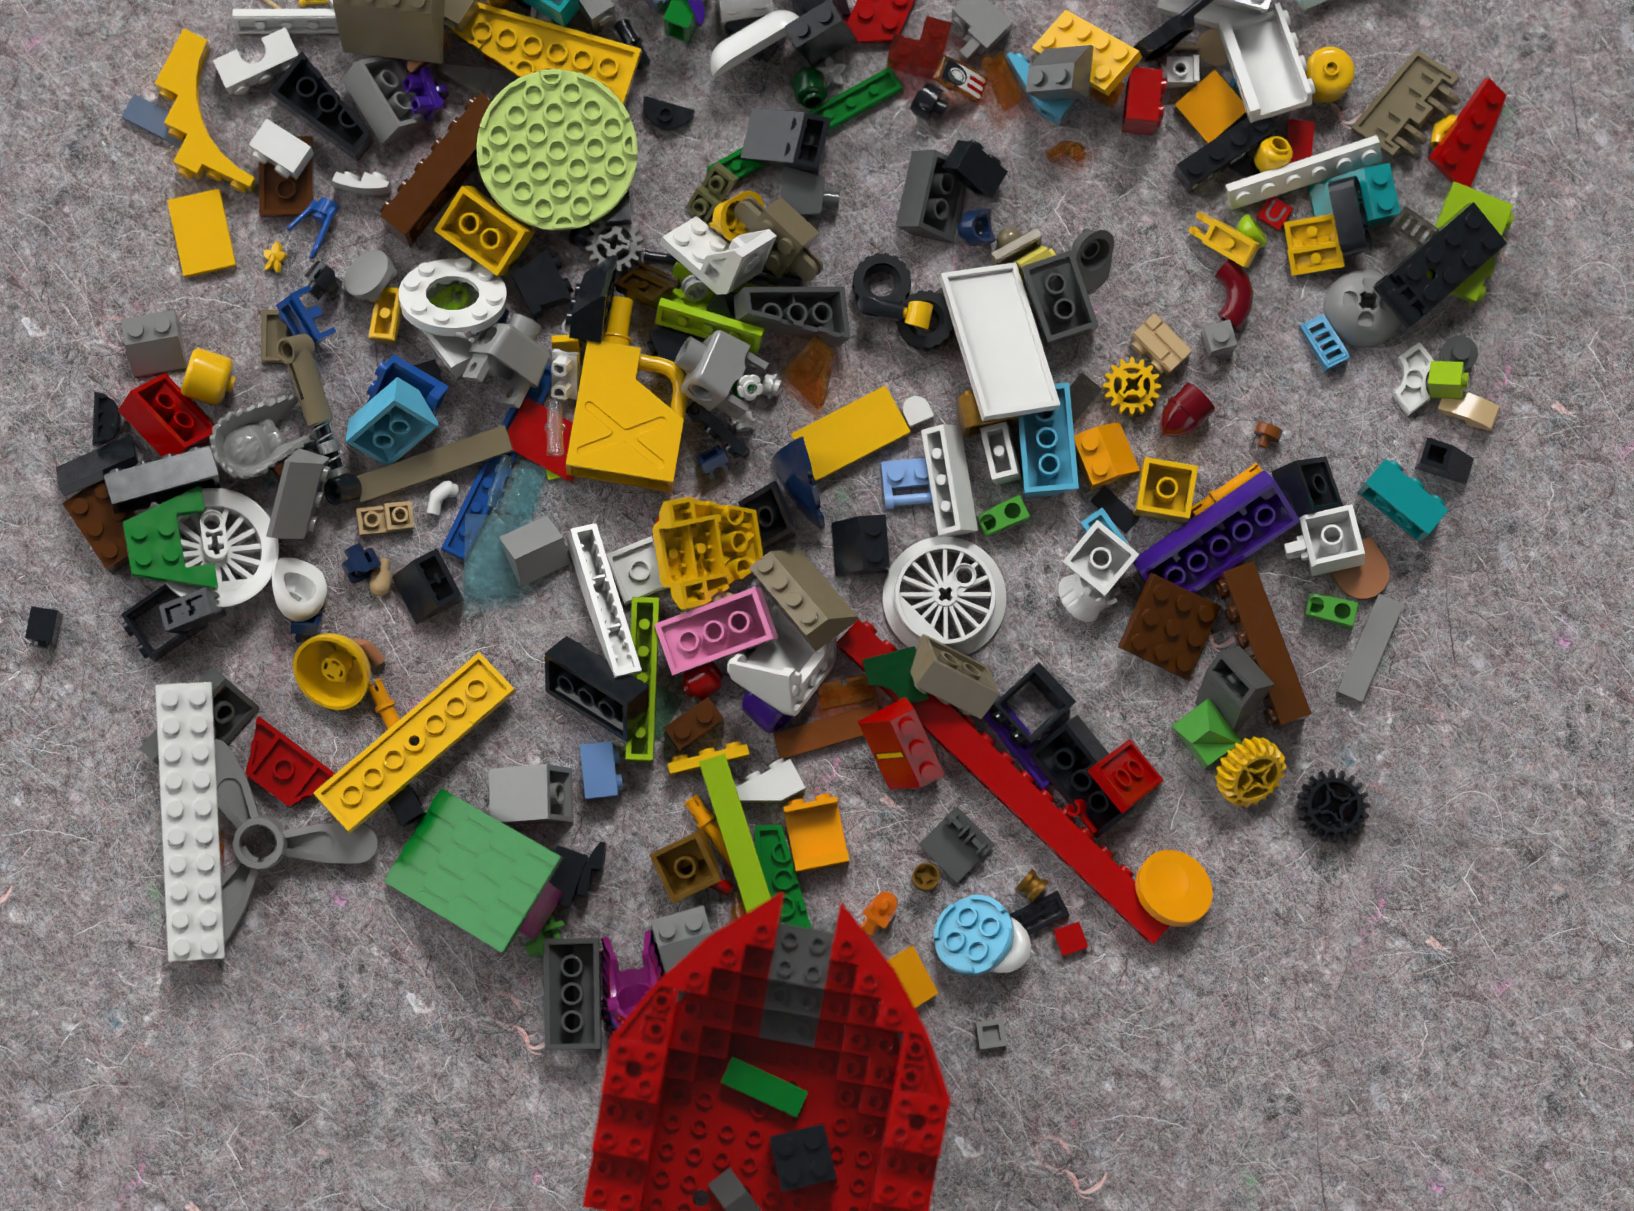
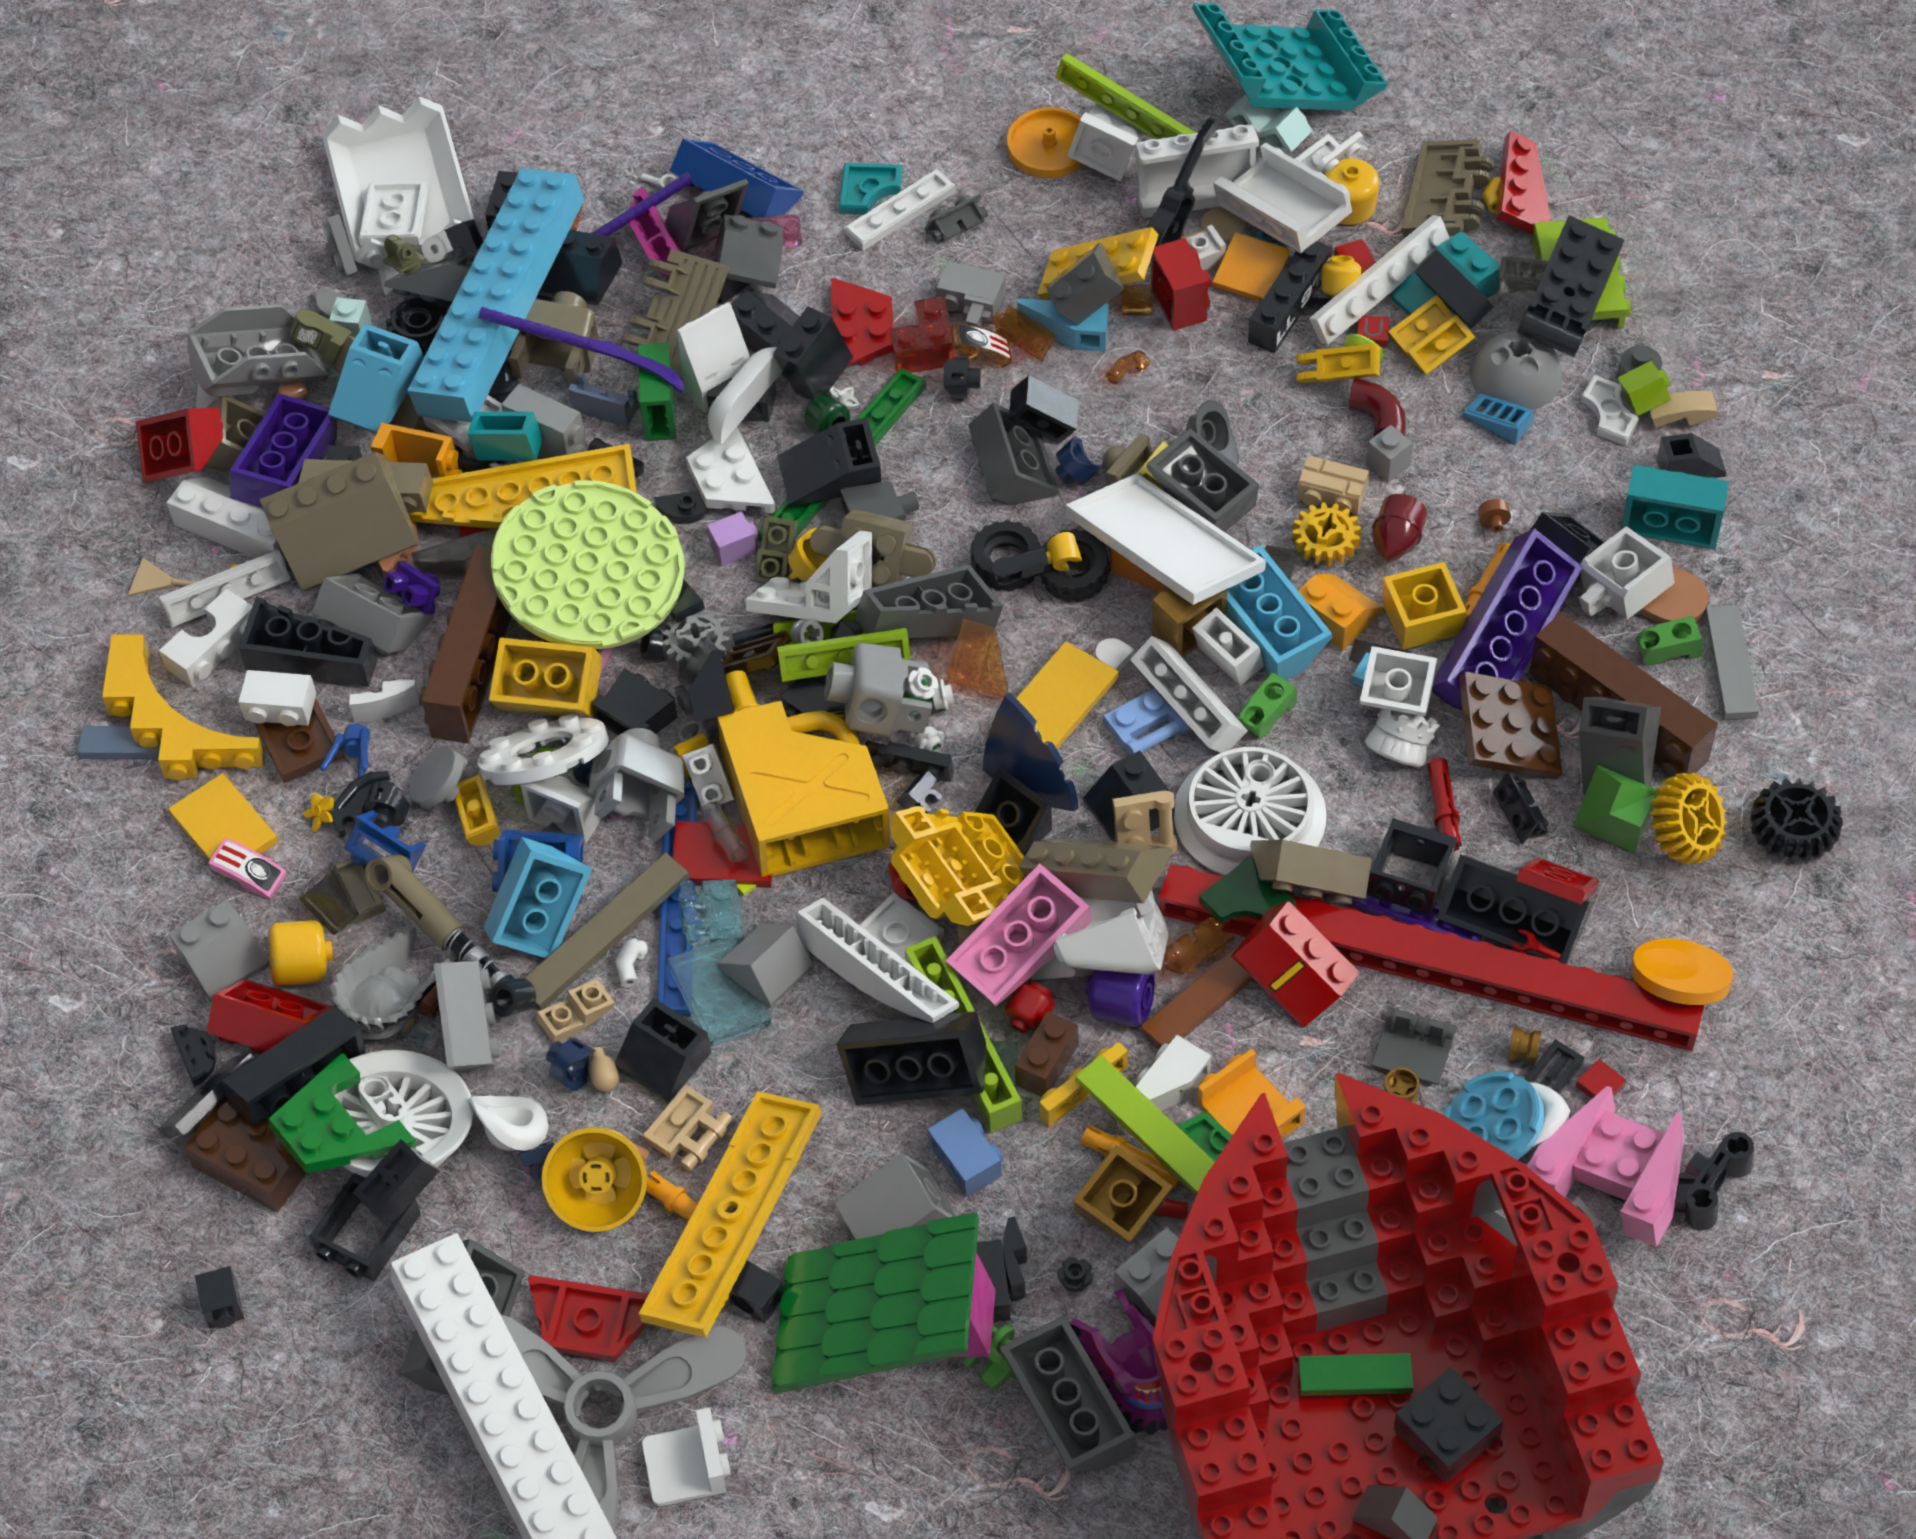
camera: 20 degrees left, 25 degrees down
none -> slope [208,837,287,900]
none -> clear smoke slope [299,863,360,935]
none -> black piece [333,771,391,838]
none -> white bracket [642,1407,731,1506]
none -> tan plate [643,1085,733,1172]
none -> white wing [686,427,775,513]
none -> lavender brick [707,511,759,566]
none -> black plate [1057,1257,1093,1292]
none -> tan plate [1113,791,1178,855]
none -> white bracket [1295,131,1363,174]
none -> red pin [1427,758,1462,852]
none -> black hinge [1493,771,1548,844]
none -> bright pink wedge [1527,1086,1685,1247]
none -> black piece [1609,1132,1754,1230]

